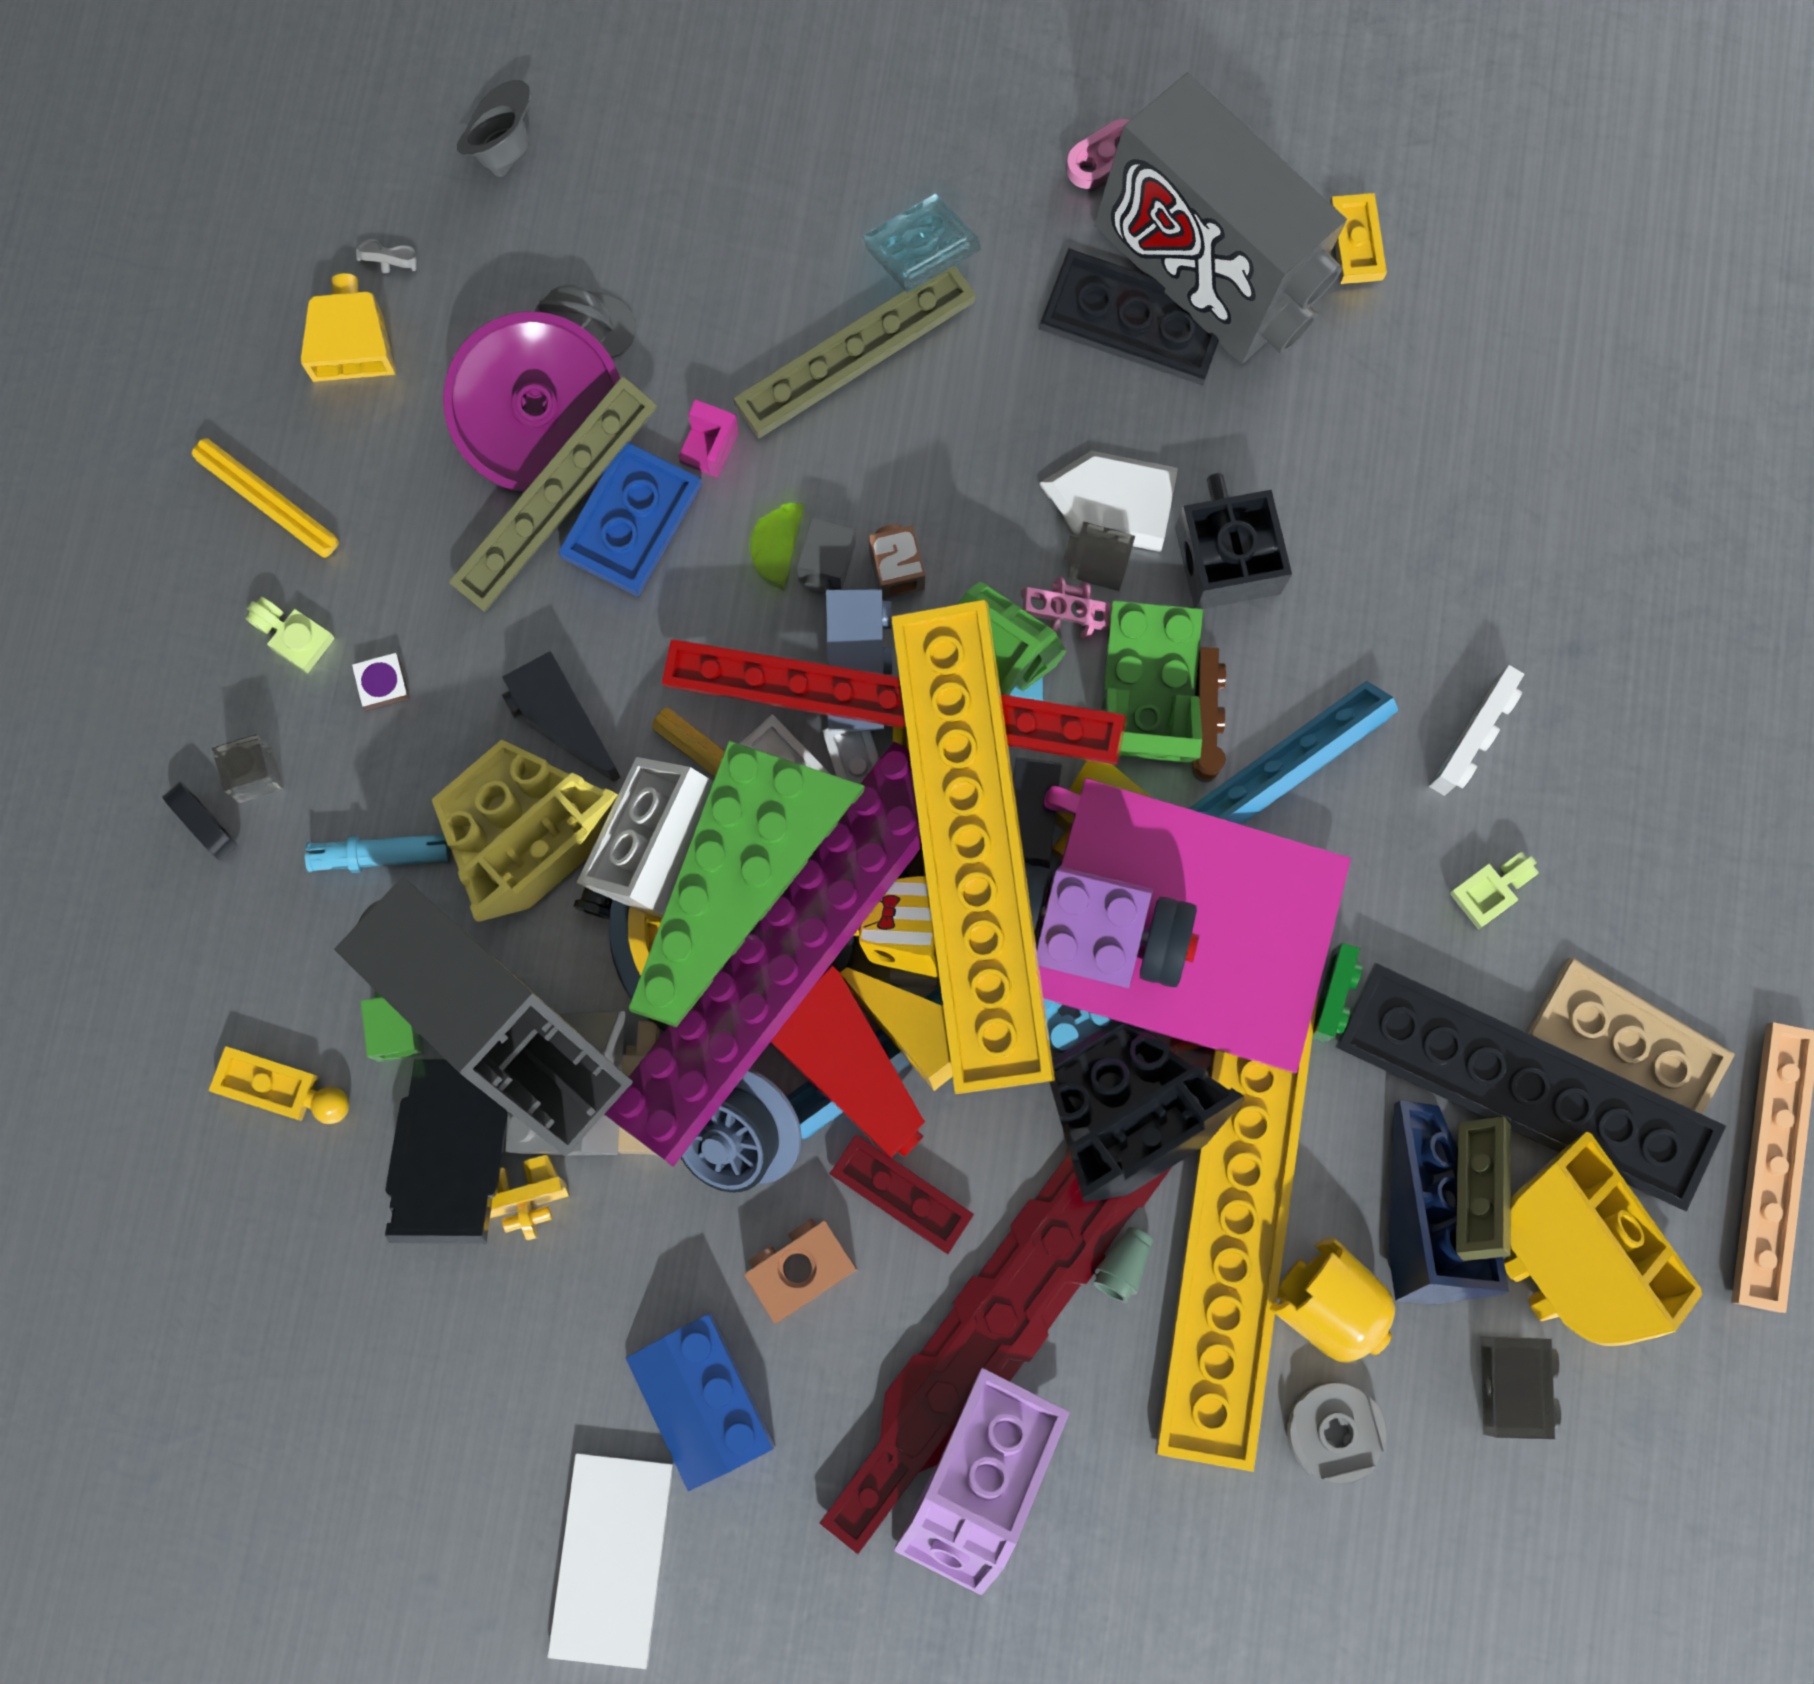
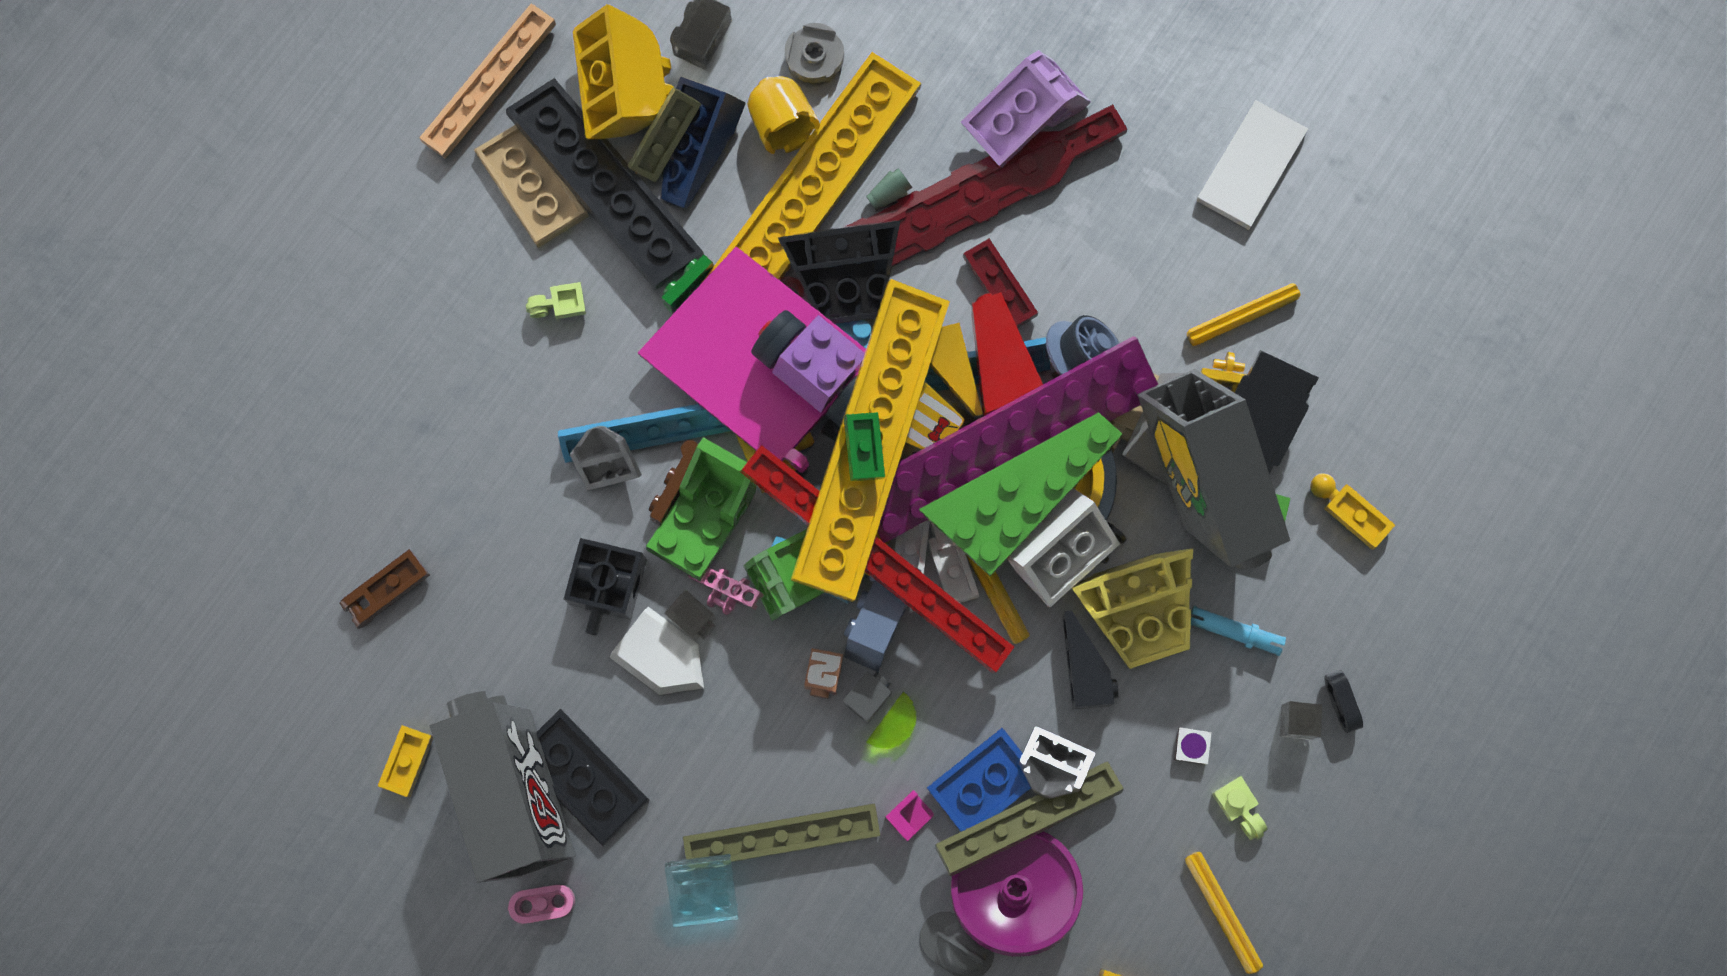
camera: 150 degrees left, 0 degrees up
blue slope [626,1313,776,1491] -> none
nougat brick [743,1218,857,1324] -> none
white plate [1429,665,1525,796] -> none
none -> reddish brown plate [339,549,430,629]
none -> flat silver slope [570,426,642,491]
none -> green plate [844,412,885,481]
none -> flat silver slope [1019,727,1095,799]
none -> yellow axle [1186,283,1301,346]

